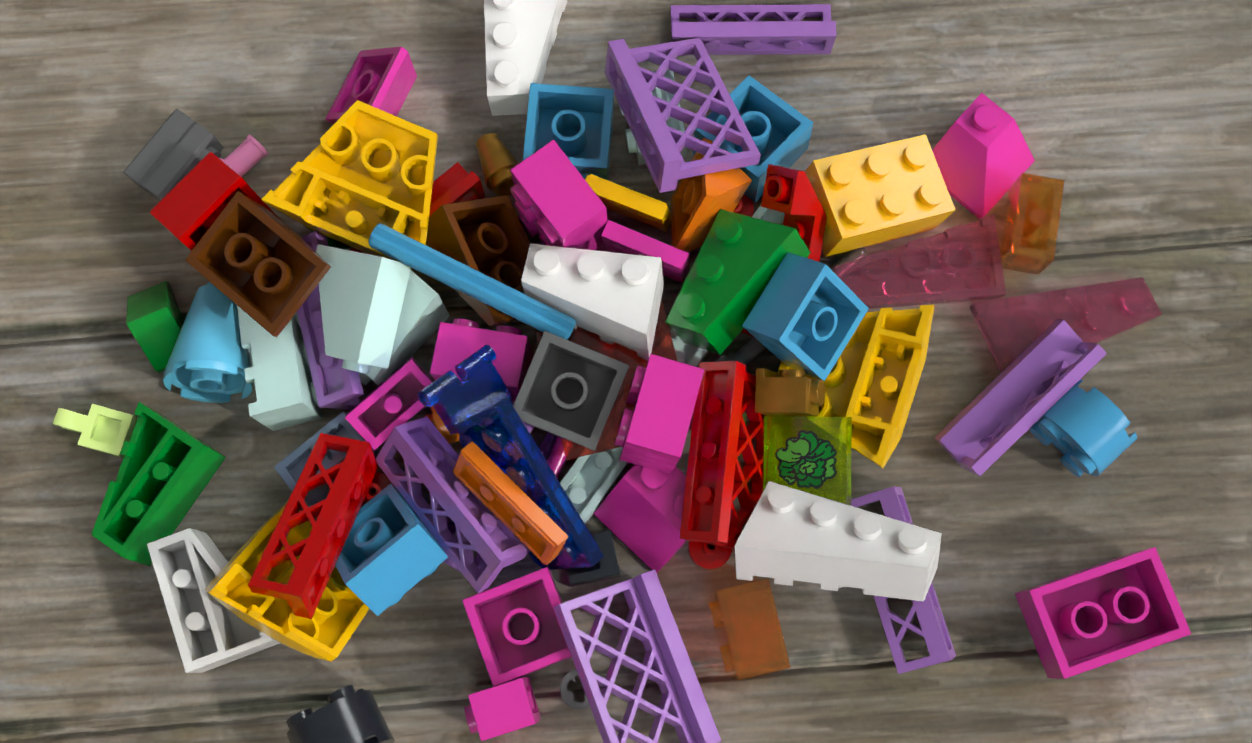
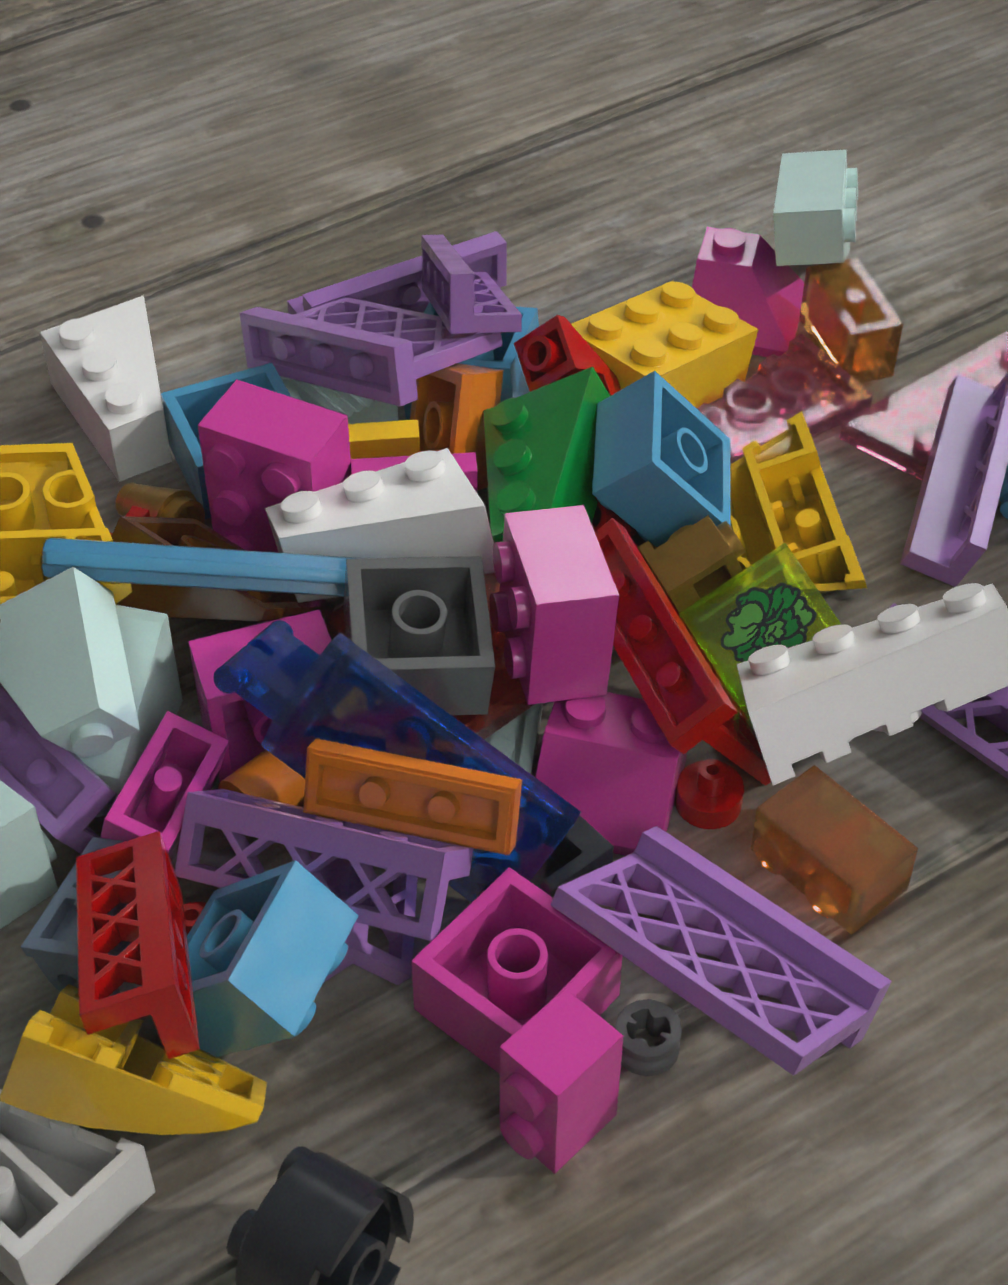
camera: 30 degrees left, 30 degrees down
none -> medium lavender fence [421,235,522,334]
none -> light aqua wedge [773,149,858,266]

